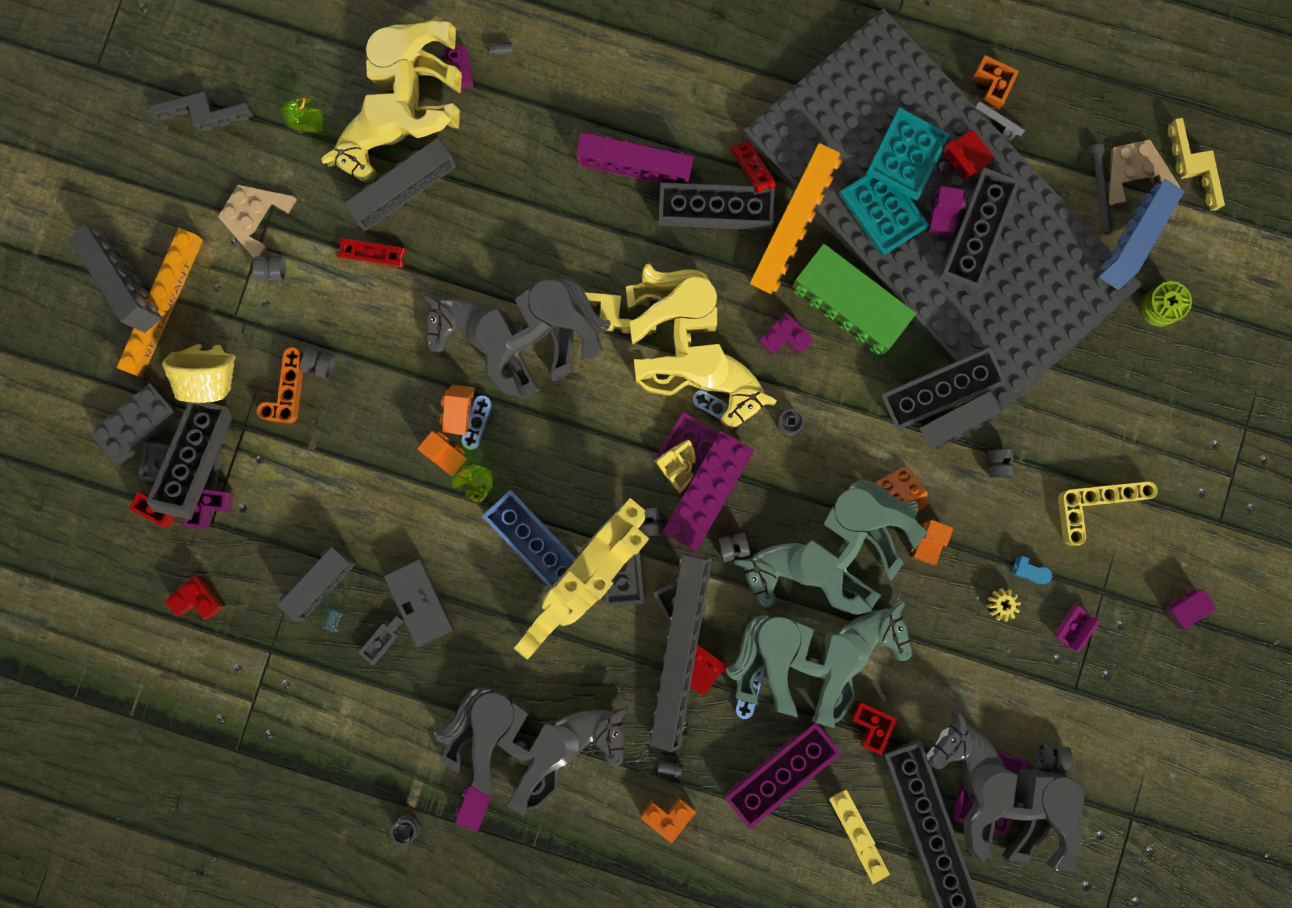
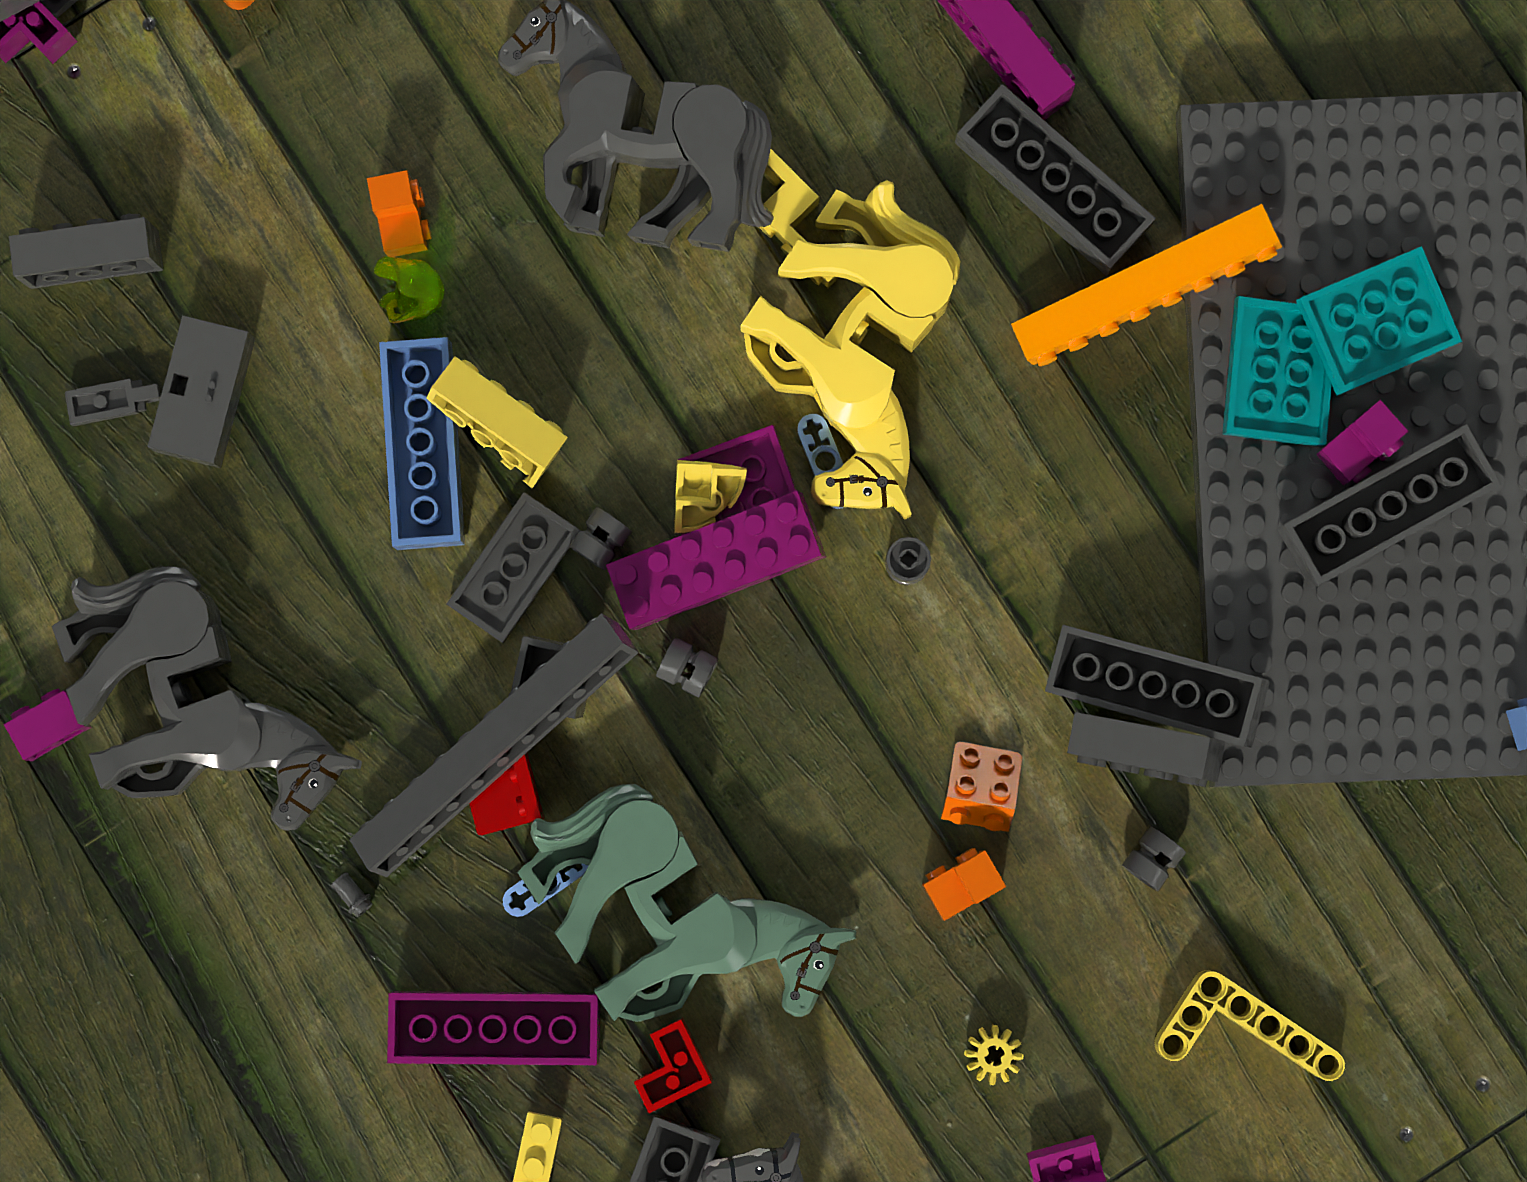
camera: 50 degrees right, 0 degrees up
clear light blue bush [321,608,344,632] -> none
orange brick [440,385,475,435] -> none
light blue beam [462,396,492,450] -> none
light yellow animal [514,498,649,660] -> none
orange brick [641,796,696,844] -> none
red plate [730,140,775,193] -> none
sand green animal [734,480,928,614] -> none
magenta brick [758,313,814,356] -> none
bright green brick [792,244,917,356] -> none
red bracket [942,130,995,182] -> none
dark azure leg [1011,556,1052,584] -> none
none -> light yellow wedge [427,356,568,488]

